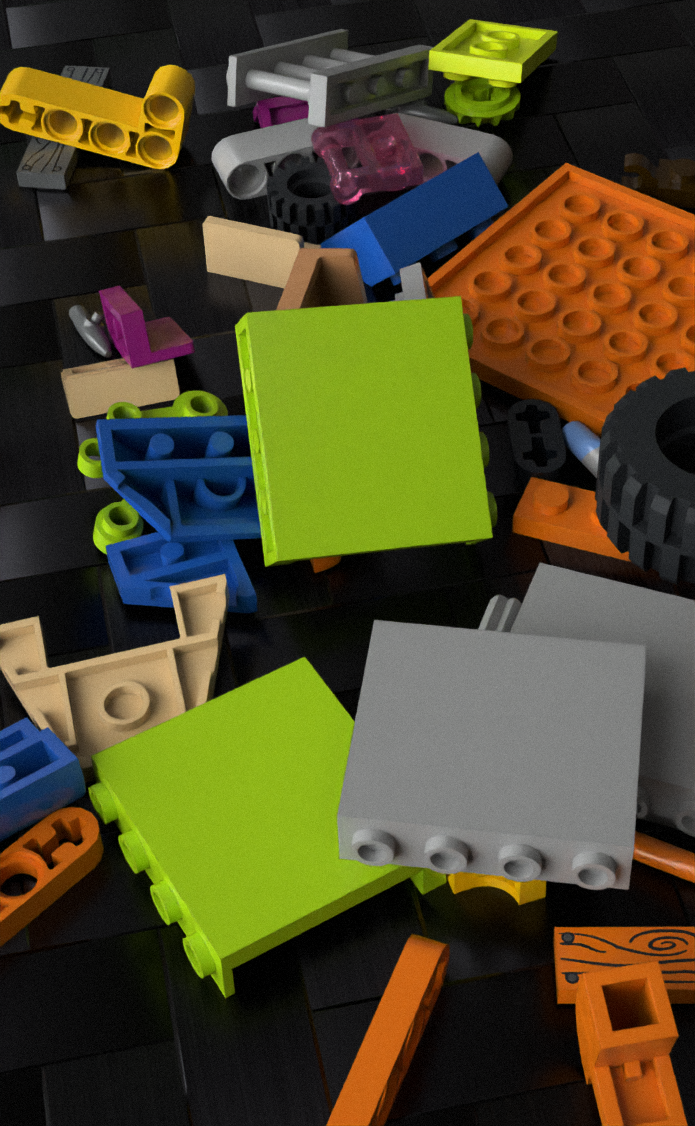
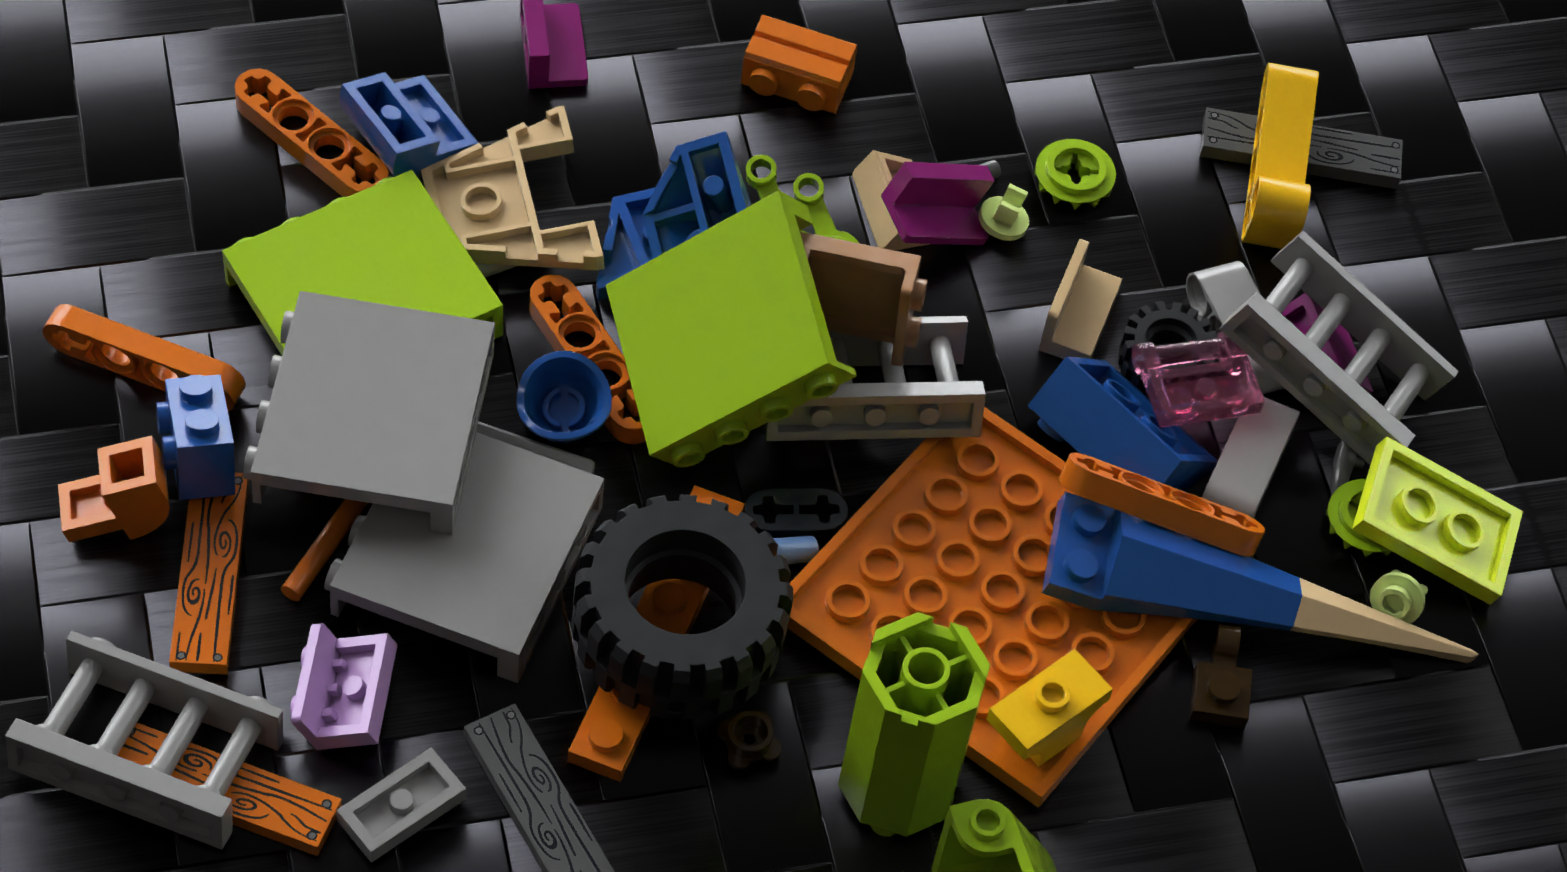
camera: 80 degrees right, 10 degrees up
none -> blue brick [156,374,235,500]
none -> blue helmet [517,350,612,444]
none -> orange beam [529,274,646,444]
none -> yellowish green plate [978,183,1029,241]
none -> lime gear [1034,139,1116,210]
none -> blue plate [1042,492,1479,663]
none -> orange beam [1058,453,1265,557]
none -> yellowish green plate [1370,569,1428,623]

